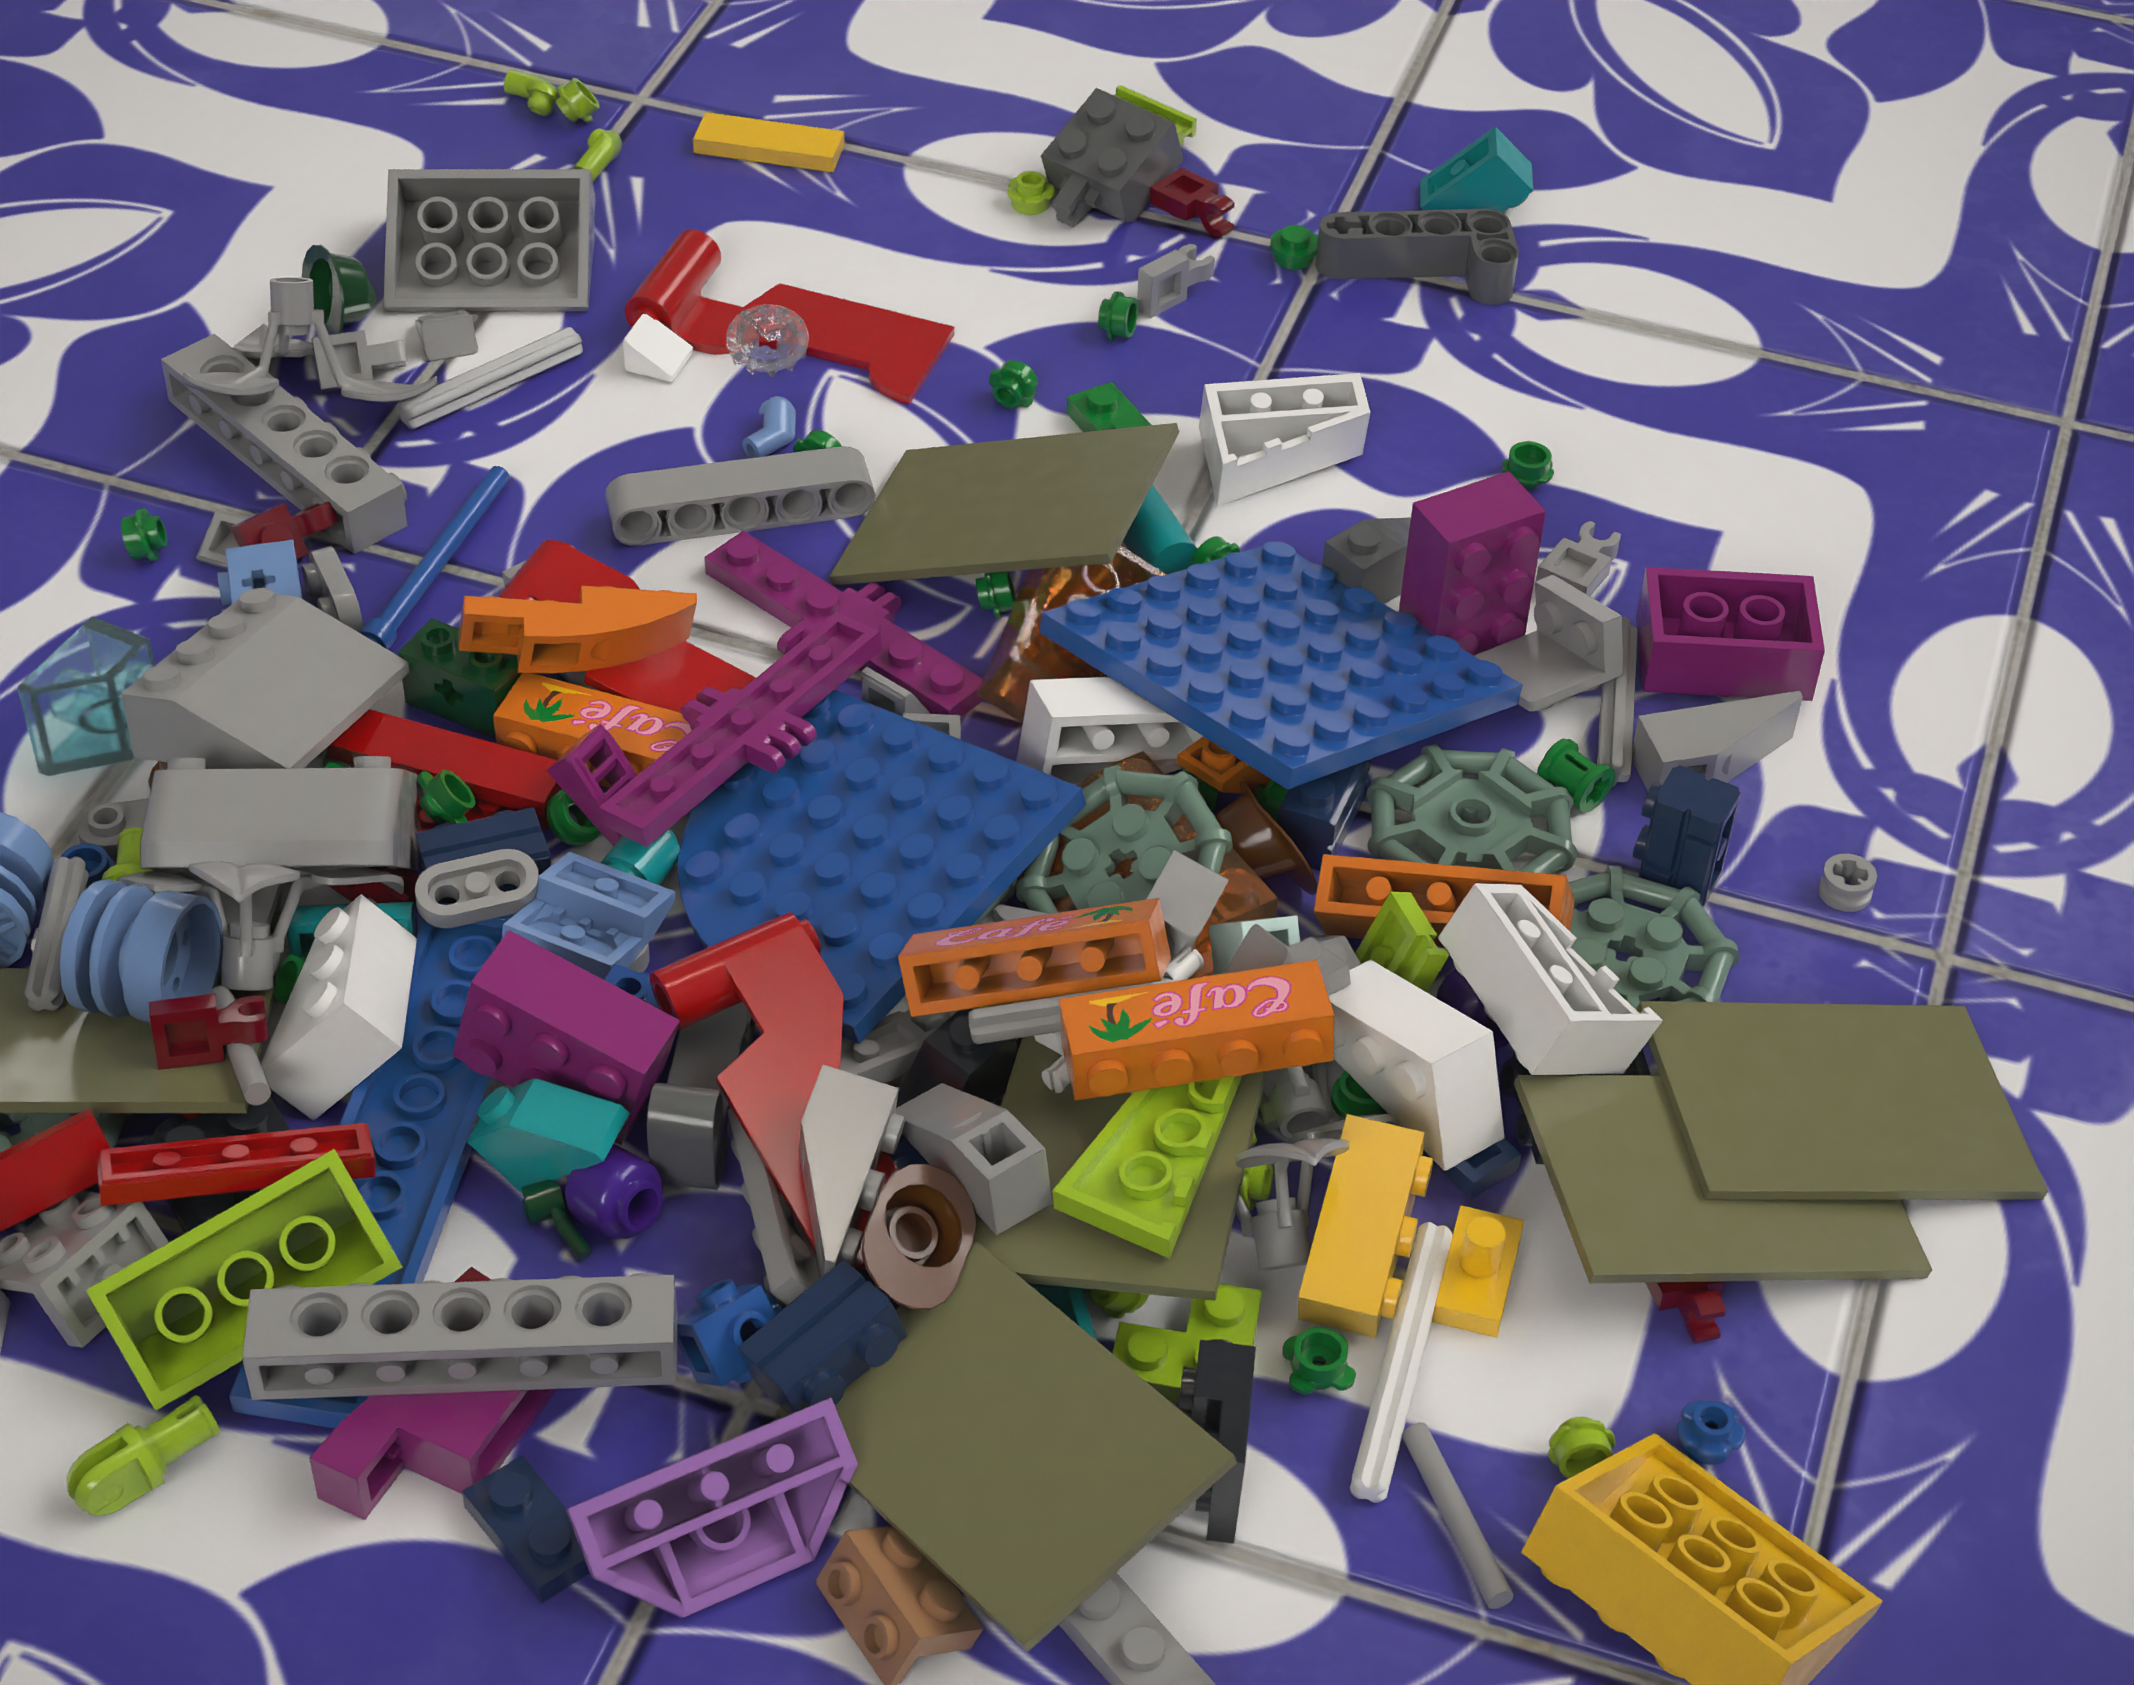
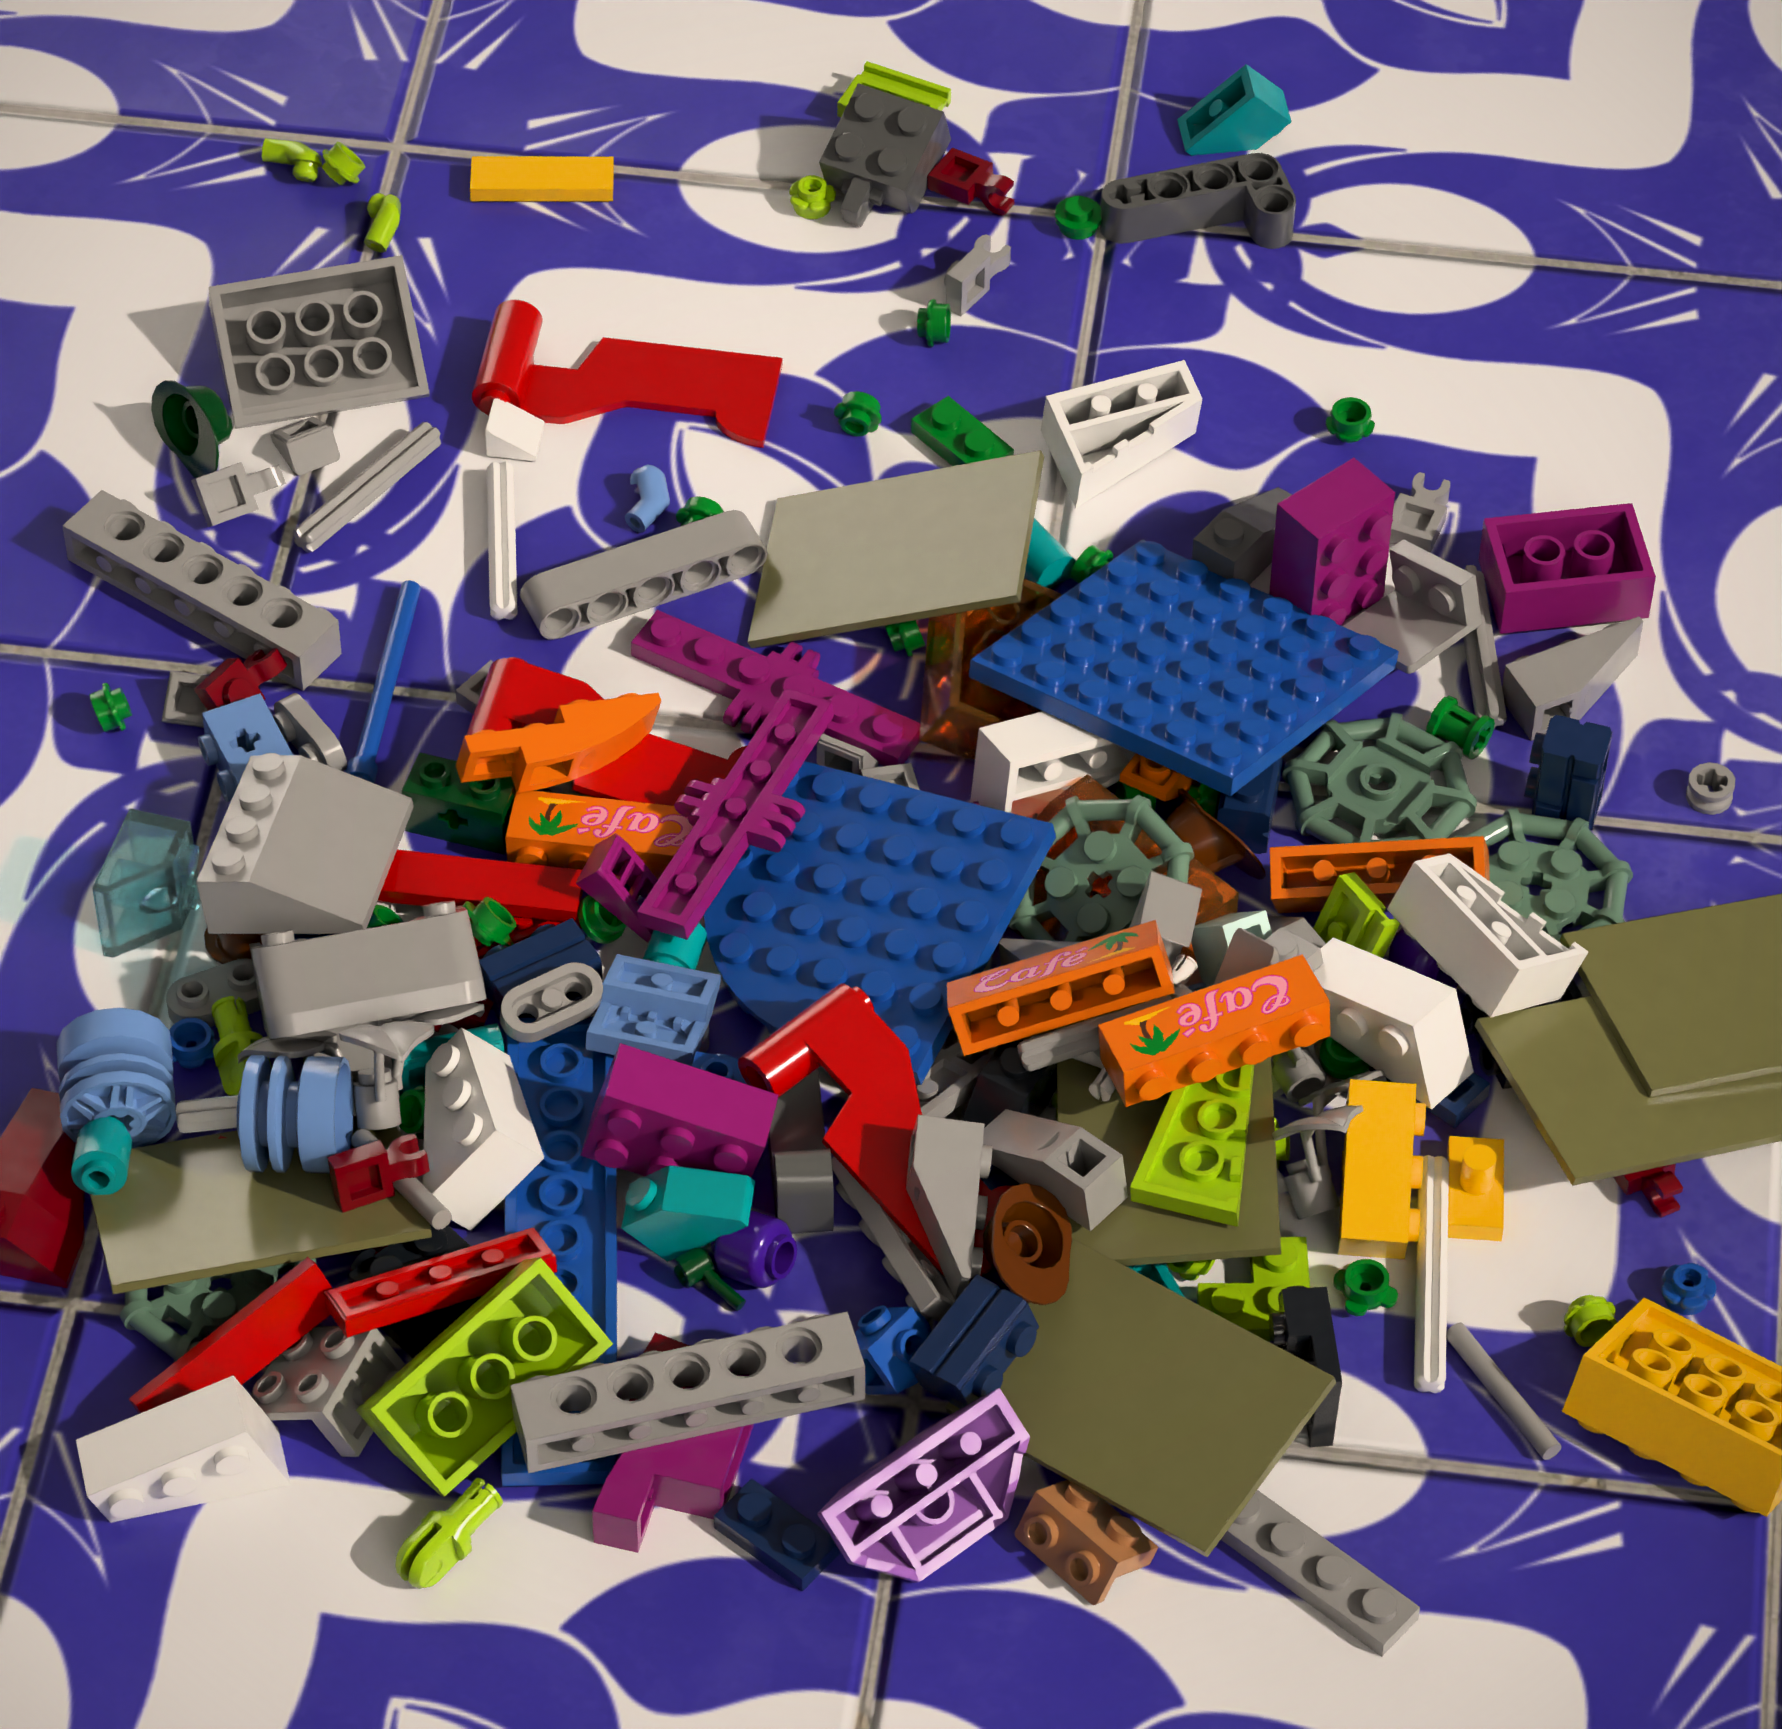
camera: 10 degrees left, 5 degrees up
light grey axle [25,856,89,1011] -> none
light grey plant [183,277,437,402] -> none
clear gear [726,304,809,379] -> none
none -> white axle [487,461,518,620]

